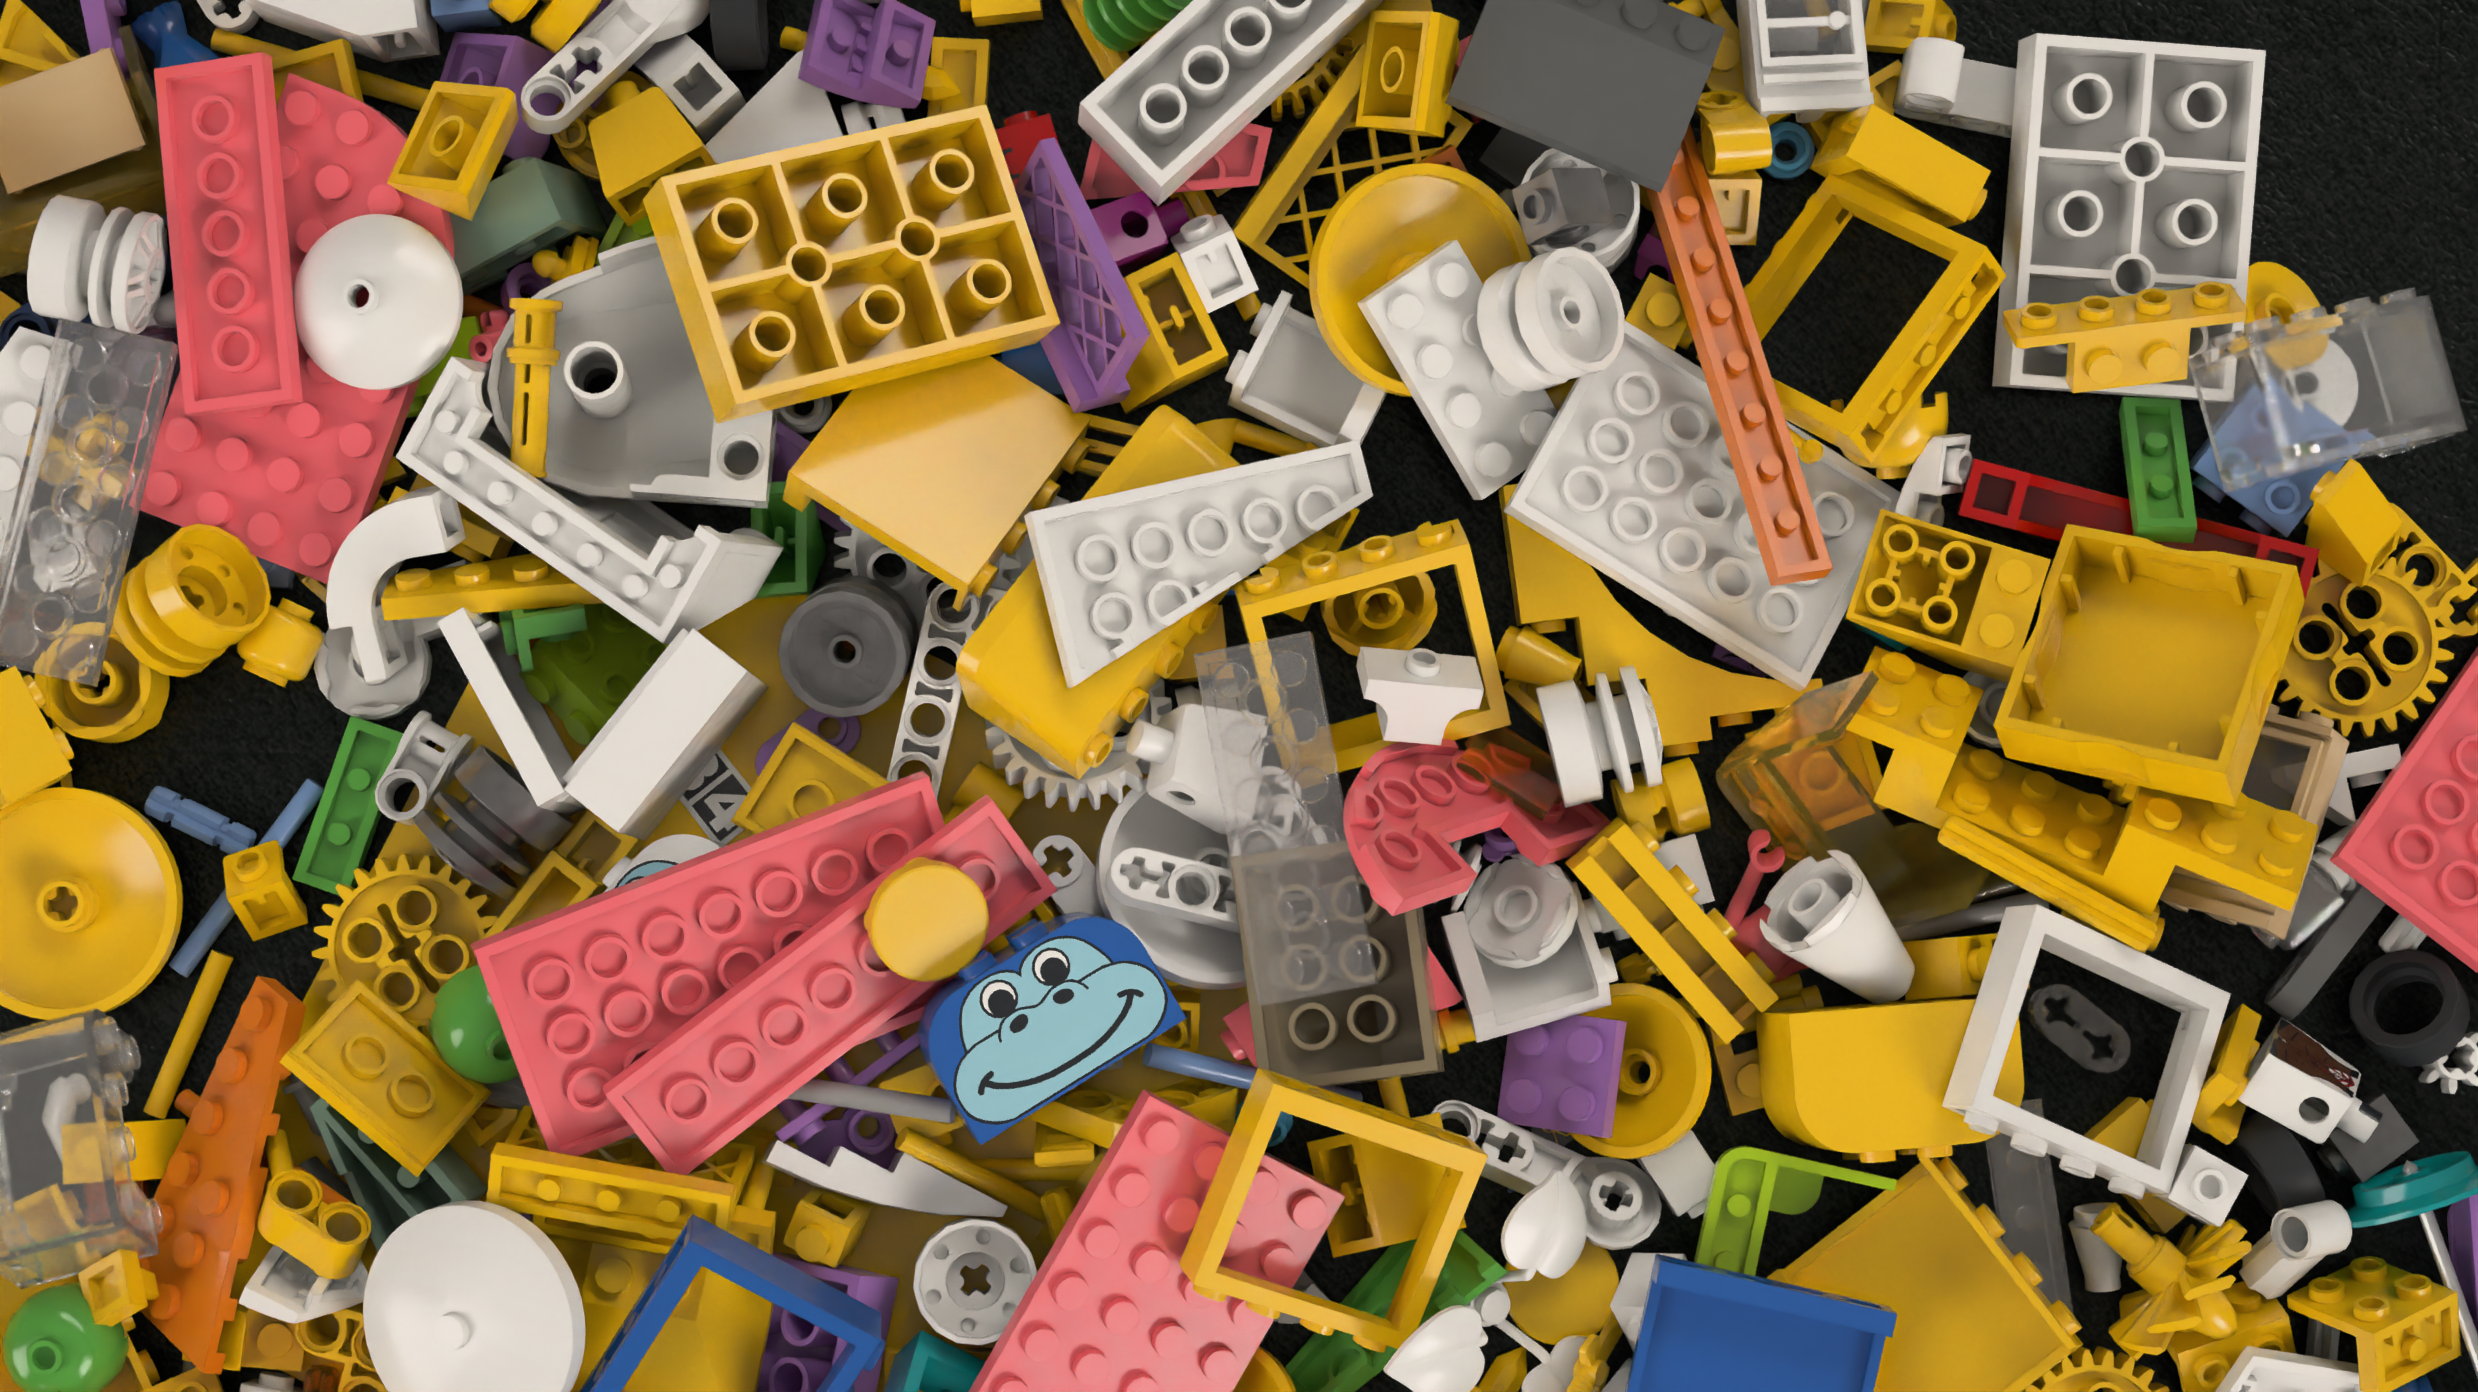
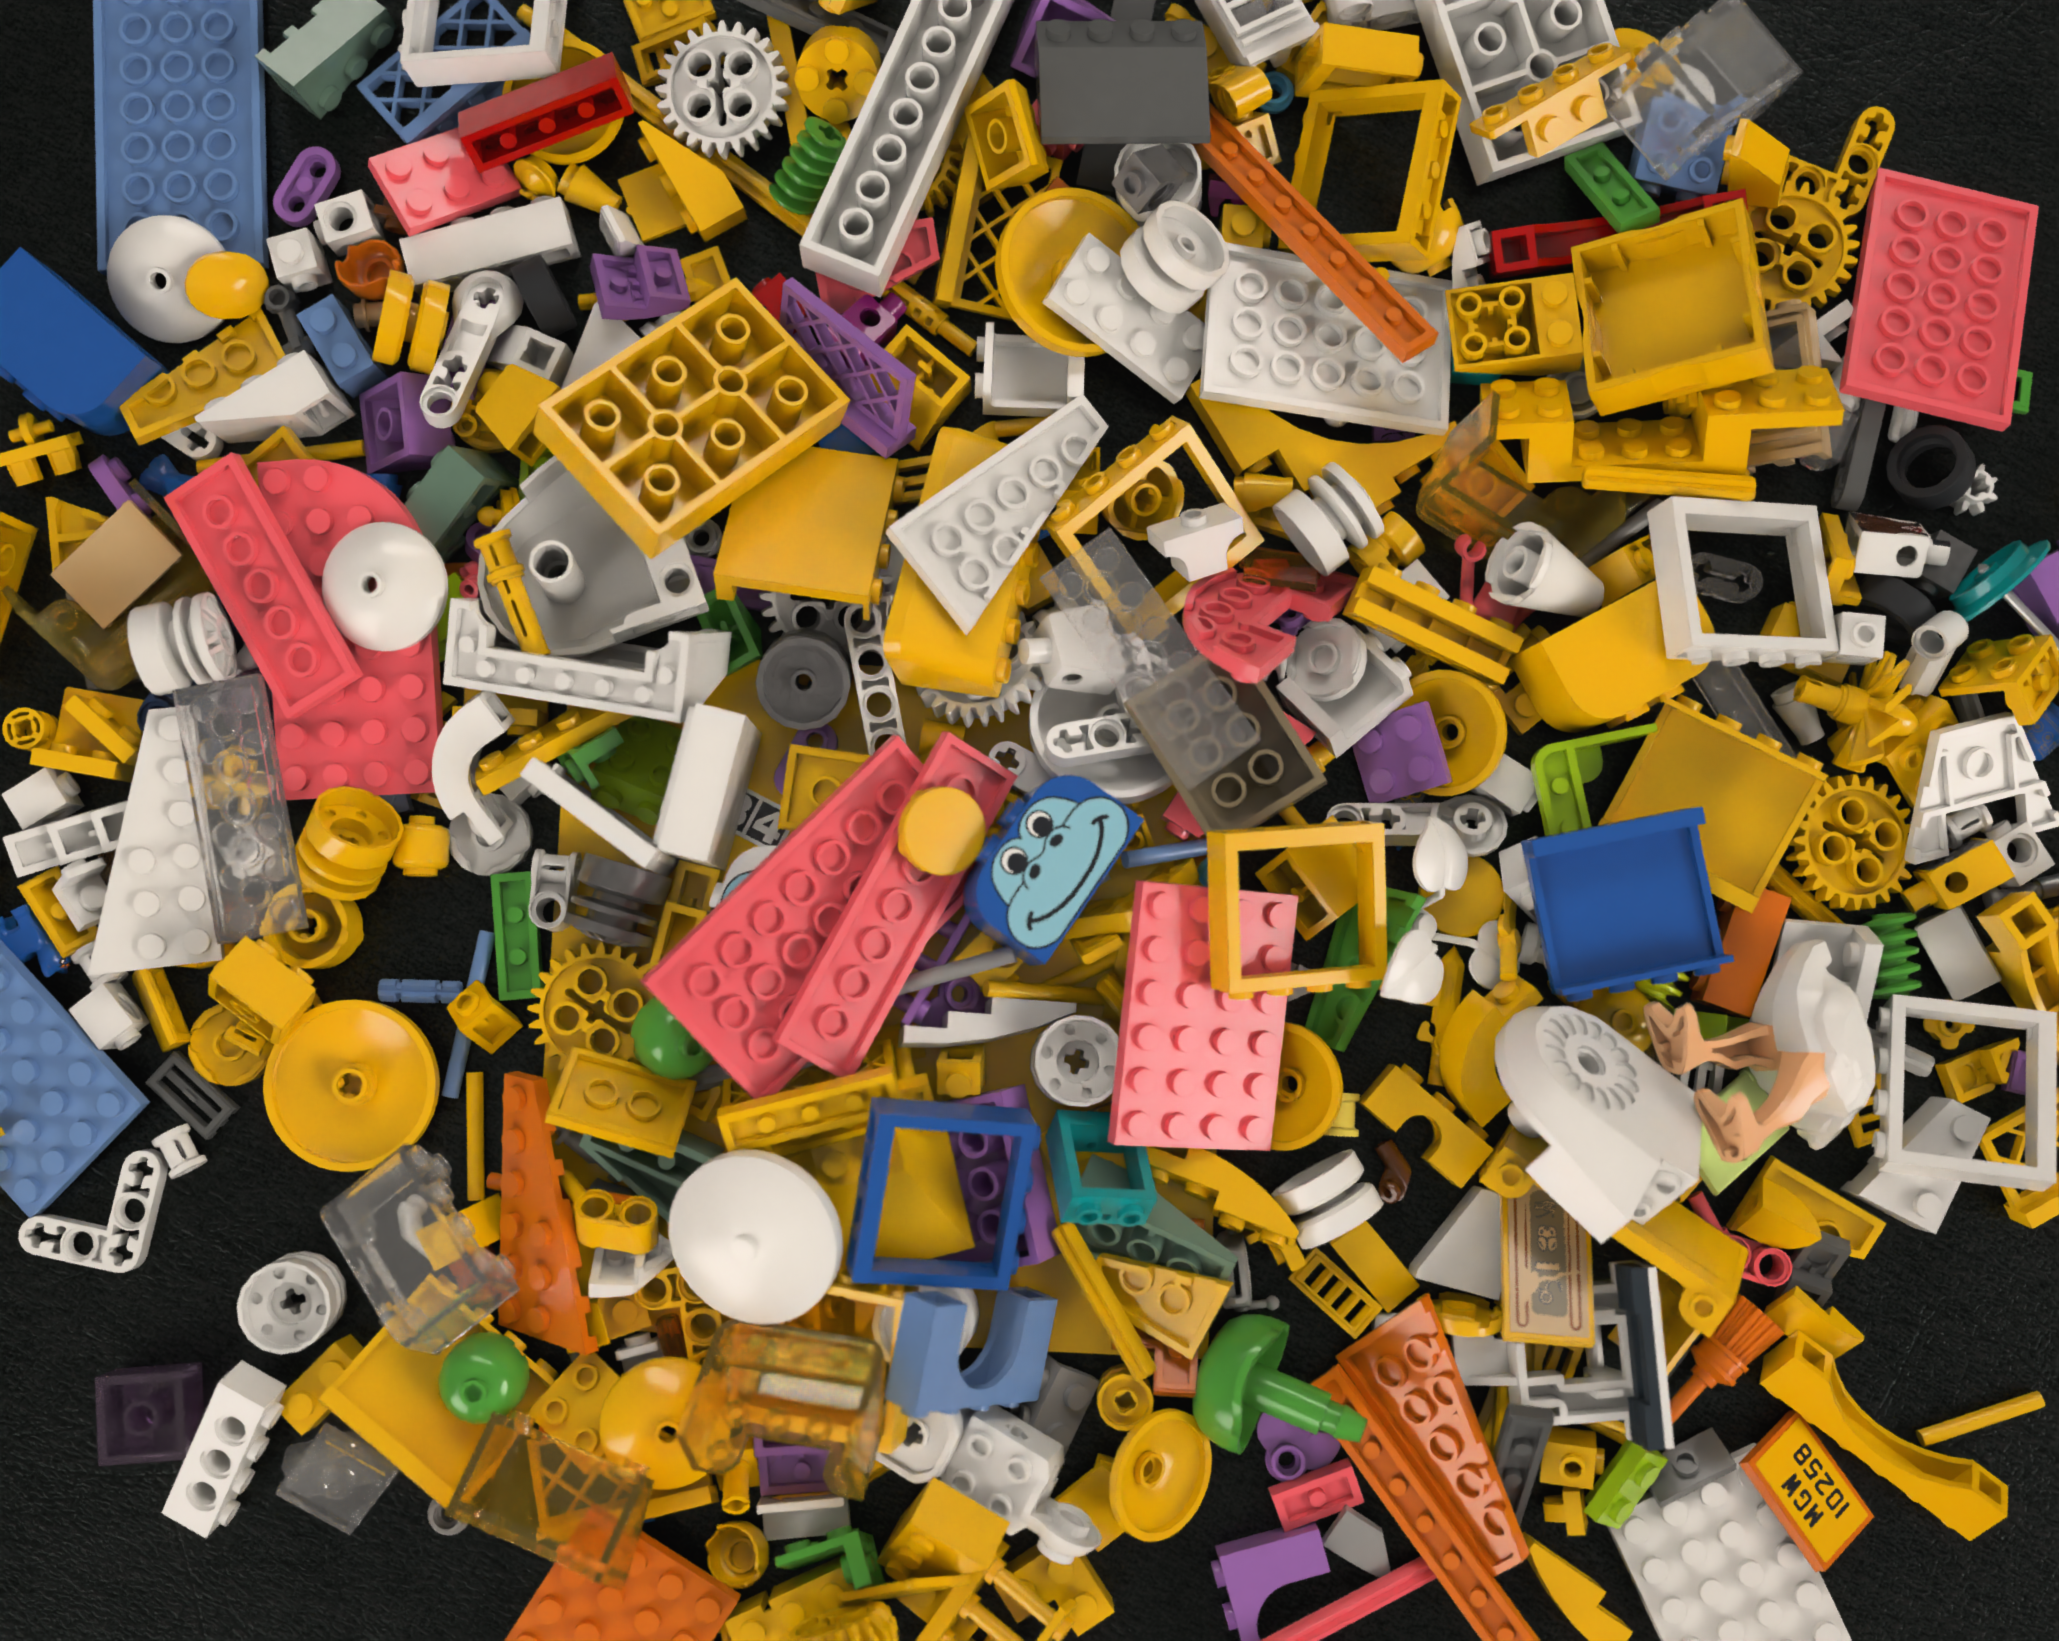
camera: 30 degrees left, 0 degrees up
yellow tile [78,1249,159,1327] -> none
yellow slope [387,81,519,221] -> none
white bracket [1170,214,1259,313] -> none

